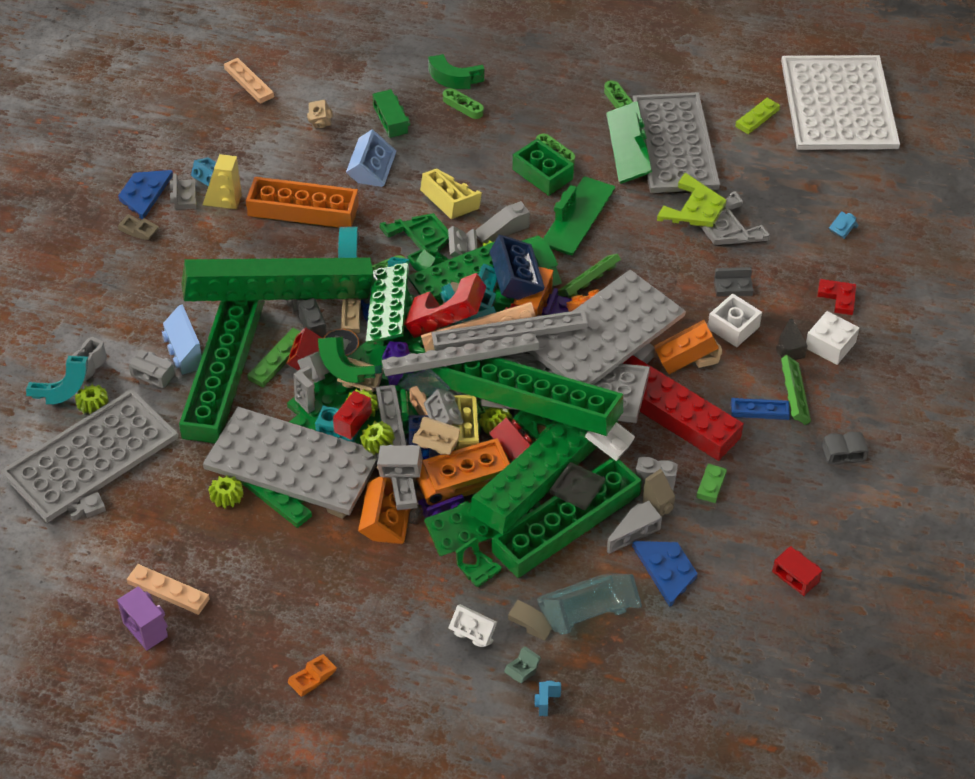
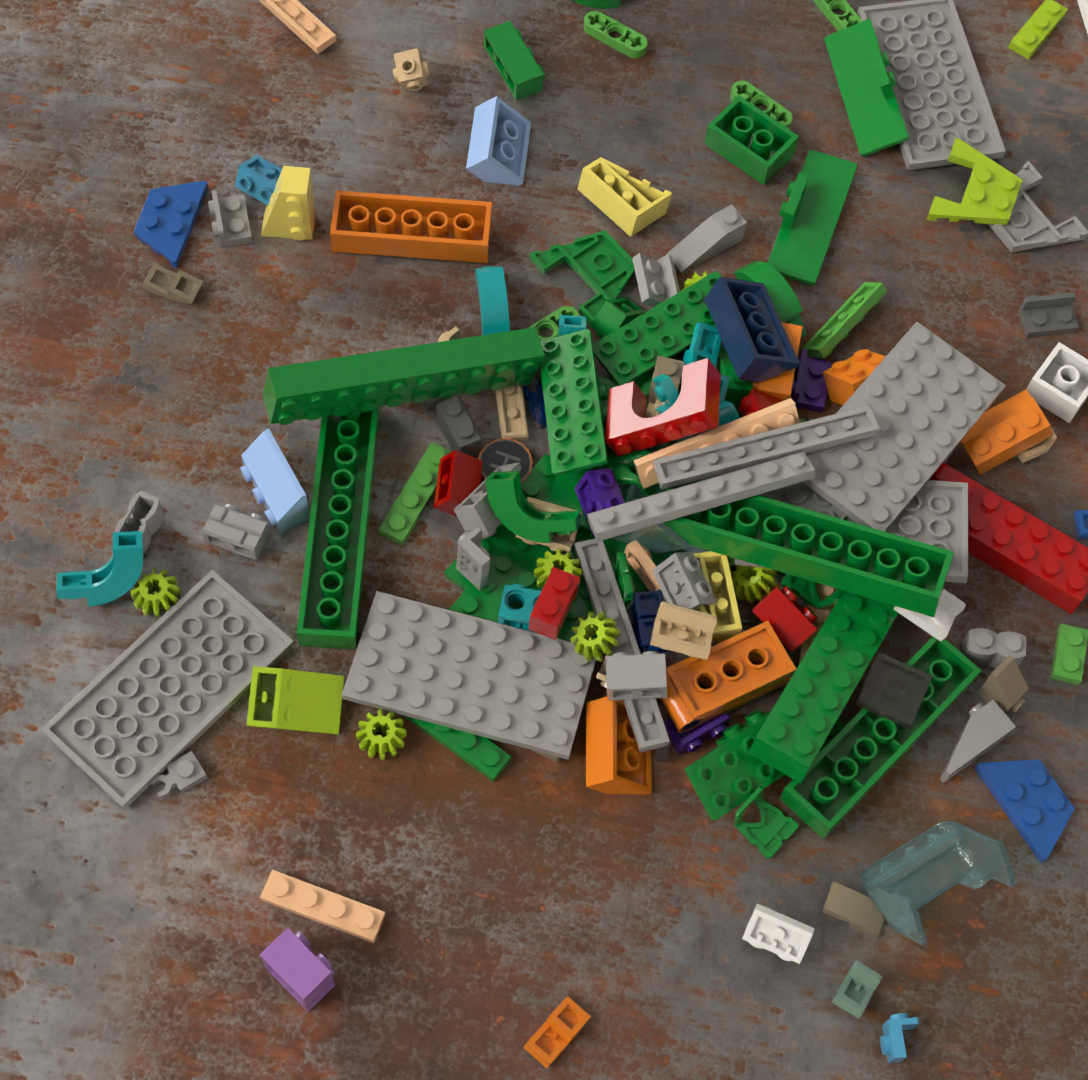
camera: 10 degrees left, 15 degrees up
none -> lime slope [247,666,345,735]

